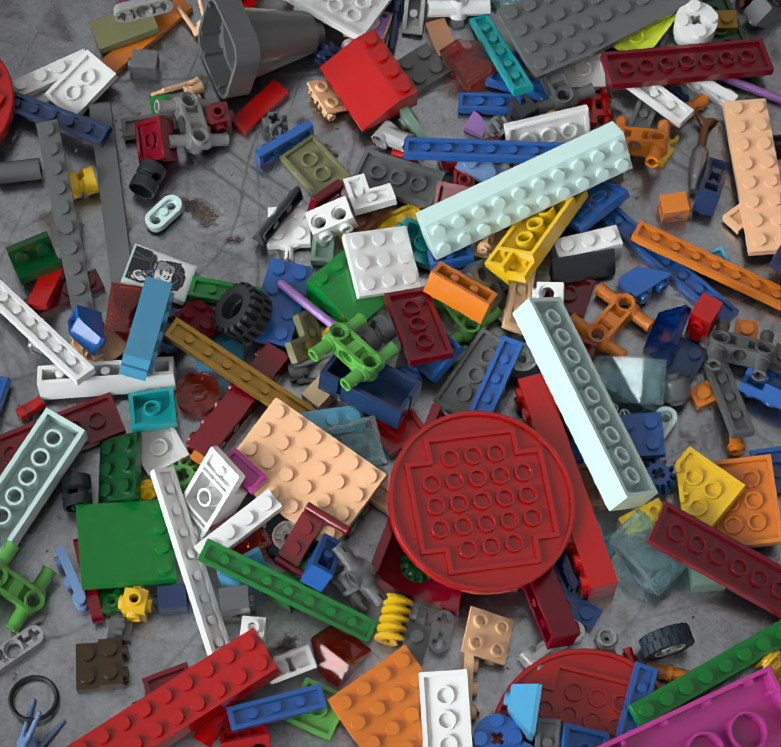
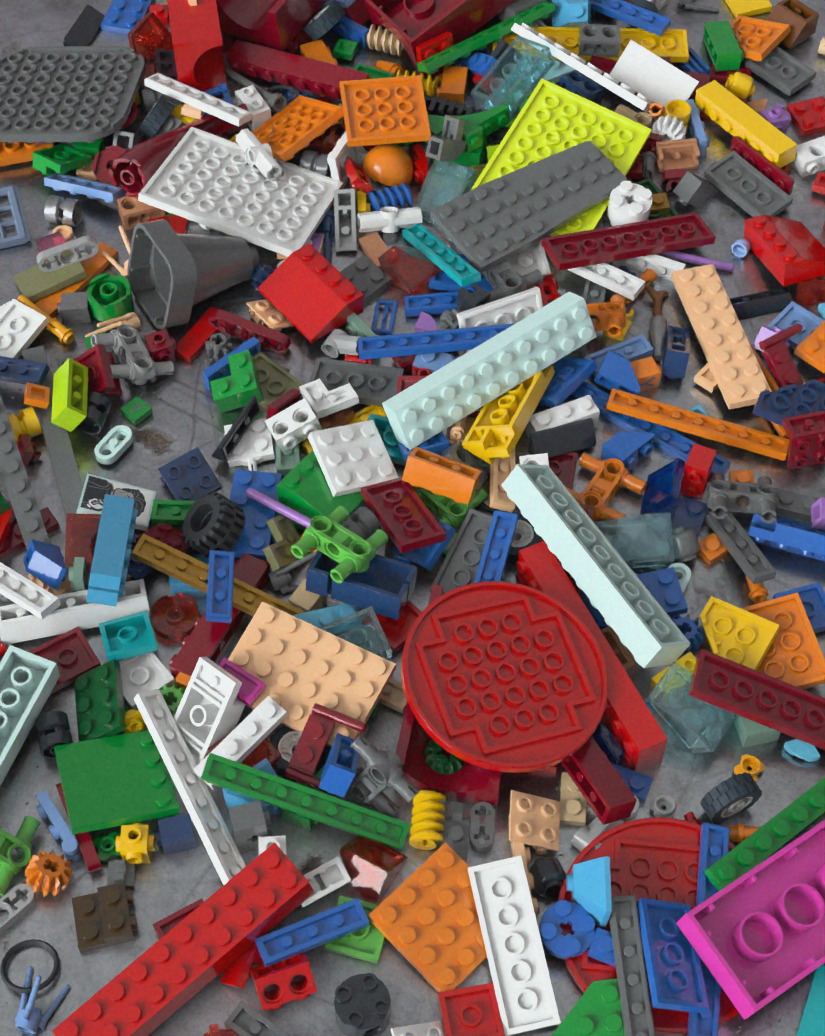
camera: 10 degrees left, 10 degrees down
none -> dark red tile [16,434,41,467]
none -> light orange pin [17,294,75,344]
none -> orange plate [24,382,50,409]
none -> orange gear [25,850,72,897]
none -> lime brick [51,358,88,432]
none -> sand green plate [69,557,89,592]
none -> green brick [87,273,134,326]
none -> green tile [120,396,153,426]
none -> dark blue hinge [158,447,222,501]
none -> blue tile [206,550,235,623]
none -> dark red beam [208,309,291,354]
none -> green brick [210,350,264,413]
none -> blue tile [371,299,398,336]
none -> black head [529,857,567,898]
none -> tan plate [560,772,587,826]
none -> medium blue plate [584,334,654,377]
none -> blue slope [593,351,641,395]
none -> light orange plate [734,754,765,782]
none -> medium azure tile [784,739,820,762]

